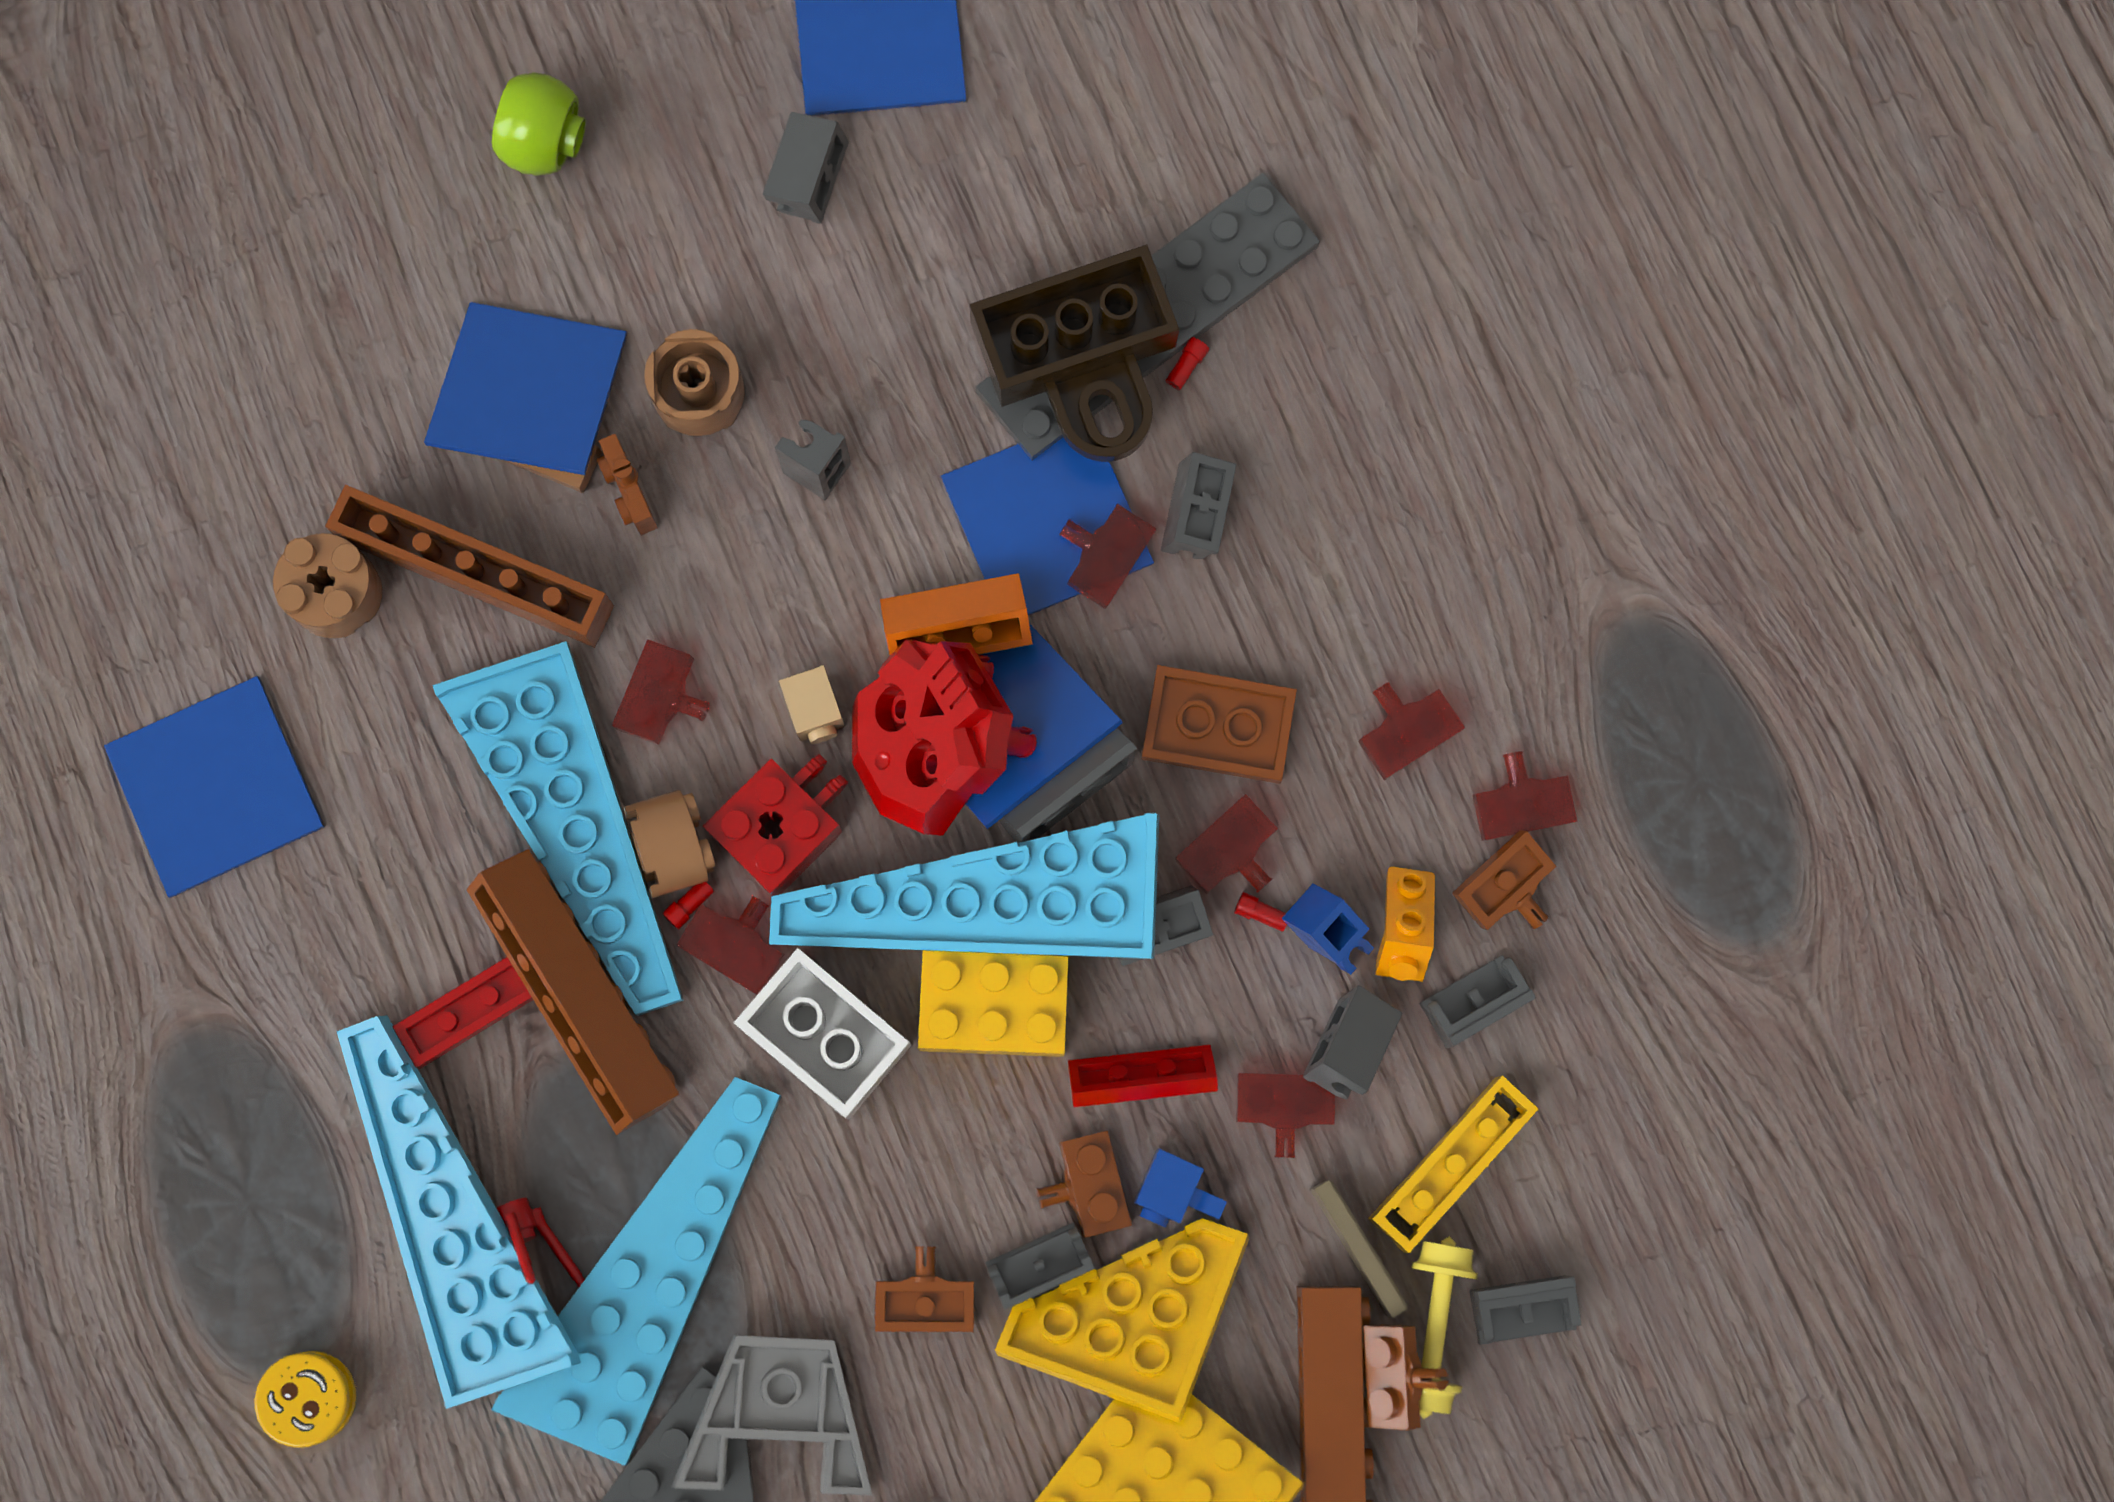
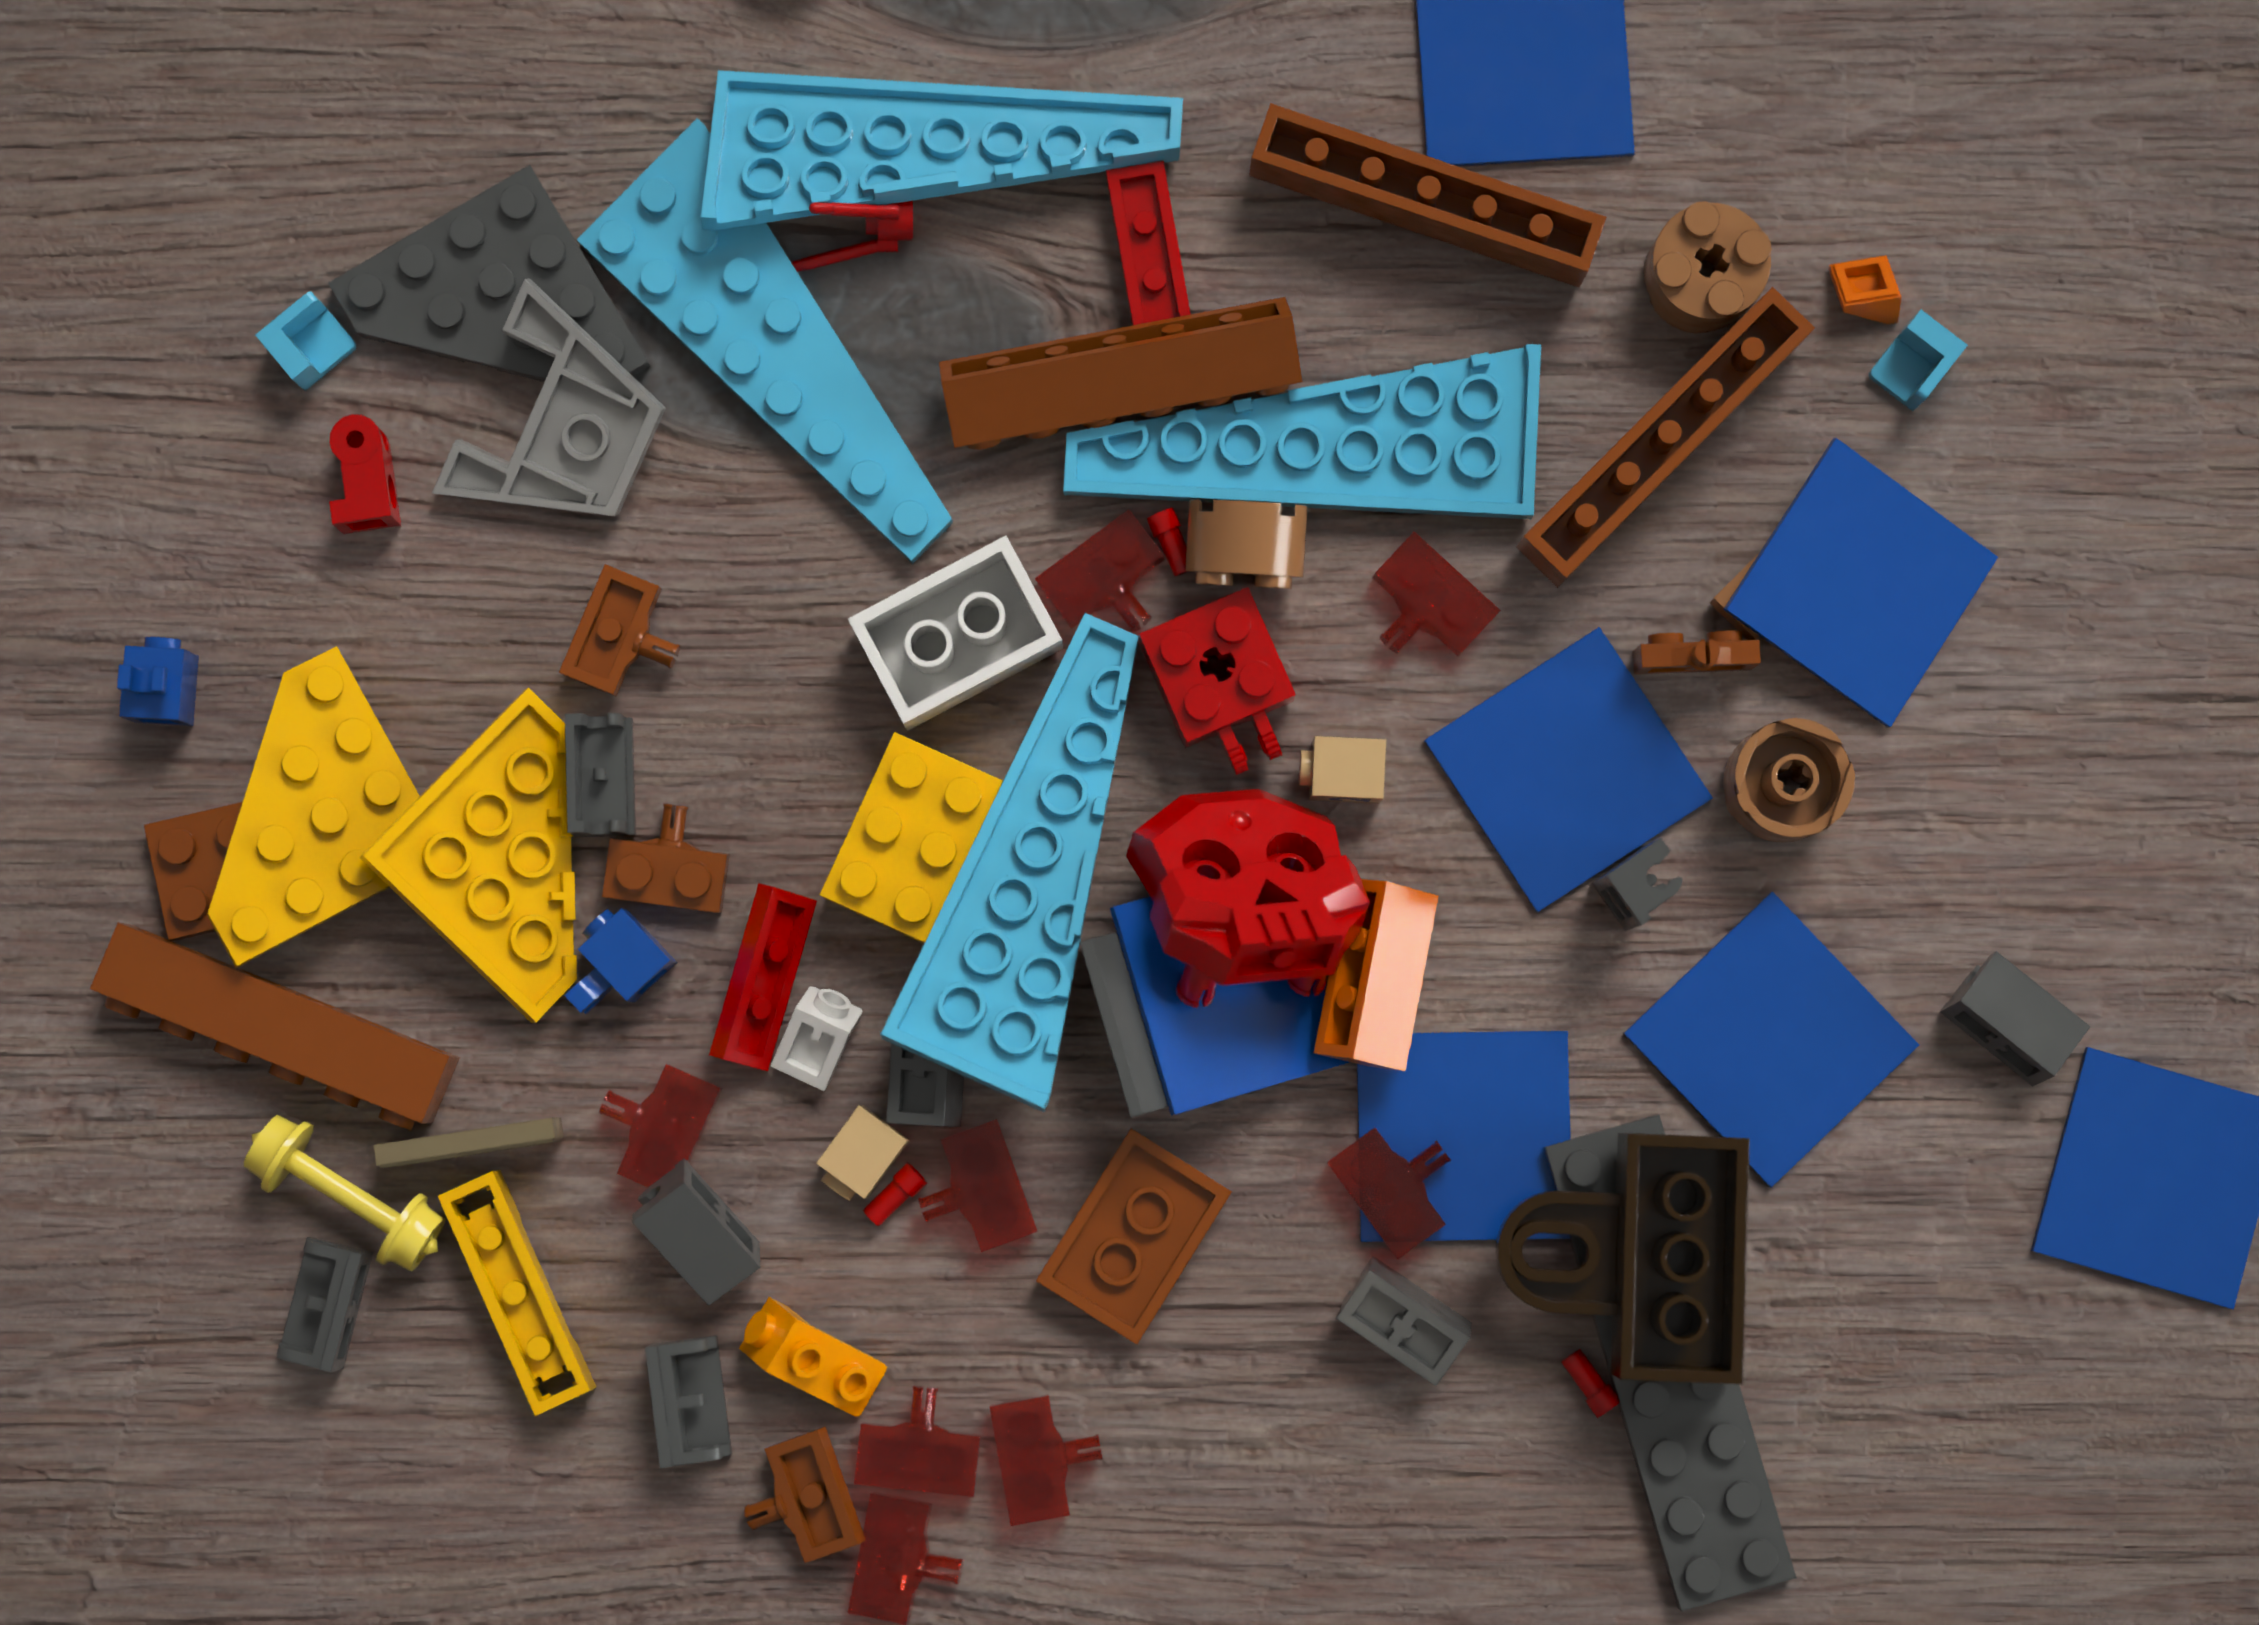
camera: 115 degrees right, 5 degrees up
lime wheel [492,73,586,176] -> none
blue brick [1282,884,1374,975] -> none
plate [1363,1324,1448,1430] -> none
none -> white bracket [771,986,863,1091]
none -> tan brick [816,1105,910,1201]
none -> clear red plate [854,1386,981,1497]
none -> dark orange brick [1249,103,1607,288]
none -> blue piece [1424,627,1713,912]
none -> blue piece [1623,891,1919,1188]
none -> orange slope [1829,255,1902,324]
none -> medium azure panel [1869,310,1968,411]

